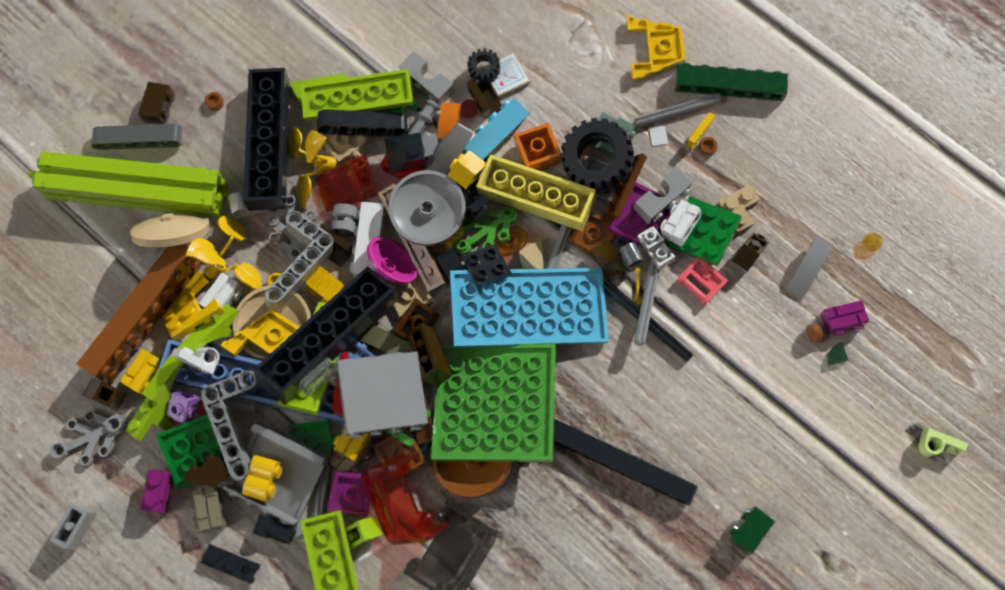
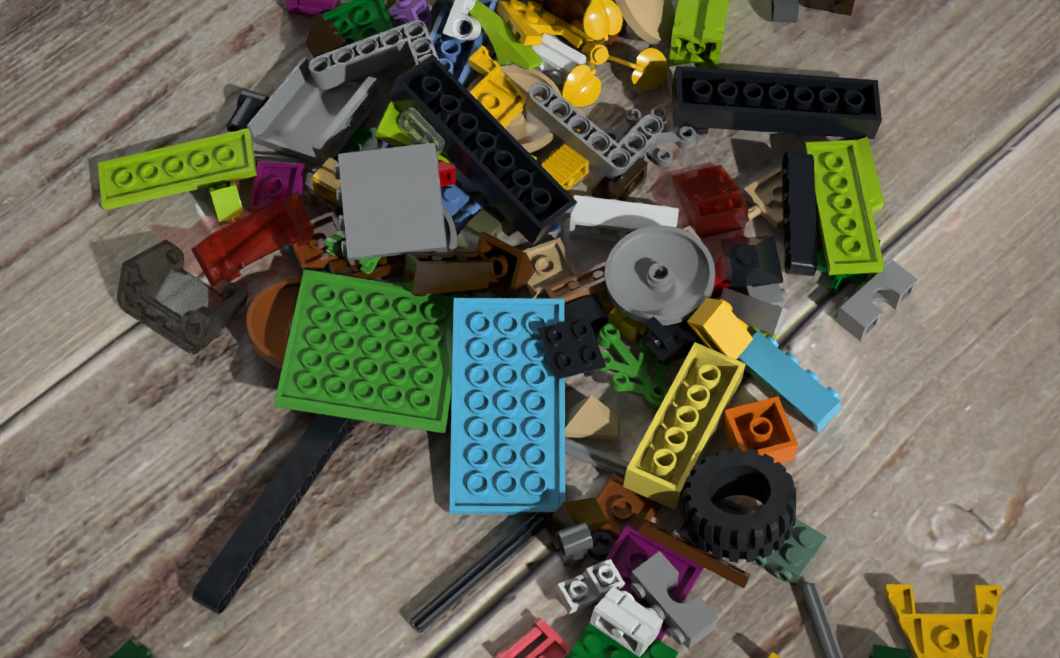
camera: 90 degrees right, 15 degrees down
dark tan brick [190,486,227,532] -> none
black plate [201,544,261,584] -> none
dark orange tile [205,92,224,111] -> none
yellow brick [242,455,282,502] -> none
yellow plant [287,128,336,209] -> none
light grey wheel [330,203,358,237] -> none
dark pink dish [367,237,417,285] -> none
light grey pin [408,99,441,134] -> none
orange slope [437,102,461,139] -> none
clear red tile [460,99,478,119] -> none
black tyre [467,48,500,84] -> none
dark brown panel [467,79,502,119] -> none
white tile [482,52,530,99] -> none
clear orange dish [494,226,528,256] -> none
light grey axle [634,260,660,346] -> none
yellow hinge [634,267,642,306] -> none
white sticker [649,126,668,146] -> none

